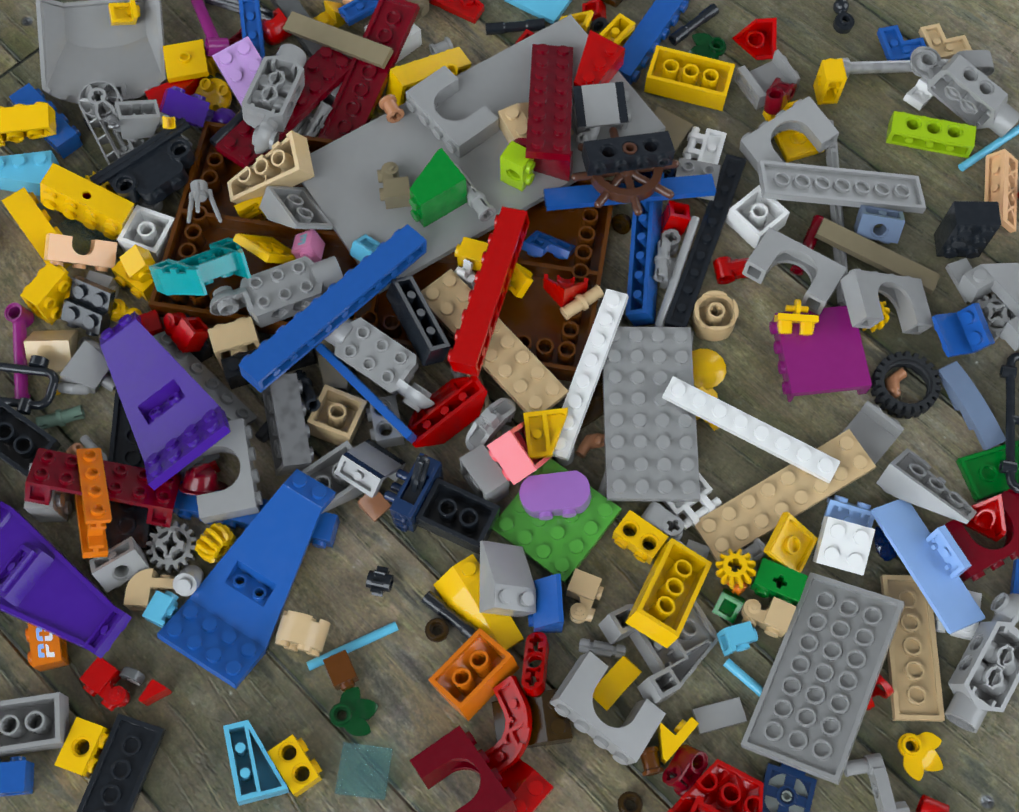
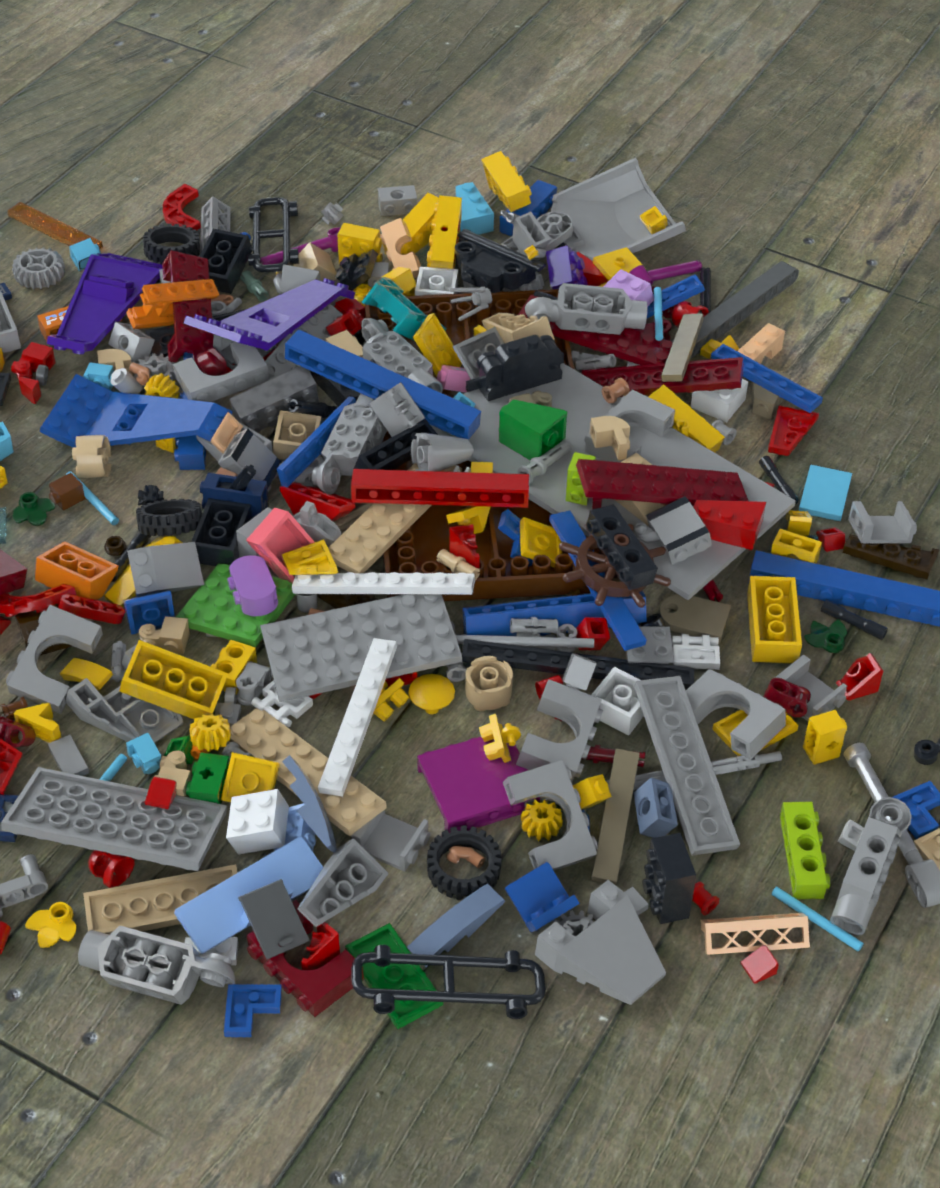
camera: 75 degrees right, 20 degrees down
none -> nougat arm [129,362,150,385]
none -> black tyre [136,499,202,536]
none -> red slope [145,777,177,809]
none -> light nougat tile [210,412,243,454]
none -> dark grey container [238,879,310,960]
none -> sand blue slope [282,755,337,853]
none -> light grey hinge [369,382,425,437]
none -> light grey cone [411,433,474,471]
none -> black brick [466,335,564,401]
none -> yellow plate [520,517,562,568]
none -> light grey brick [563,653,596,691]
none -> yellow brick [573,774,612,810]
none -> tan brick [589,416,630,460]
none -> medium azure bar [654,287,663,341]

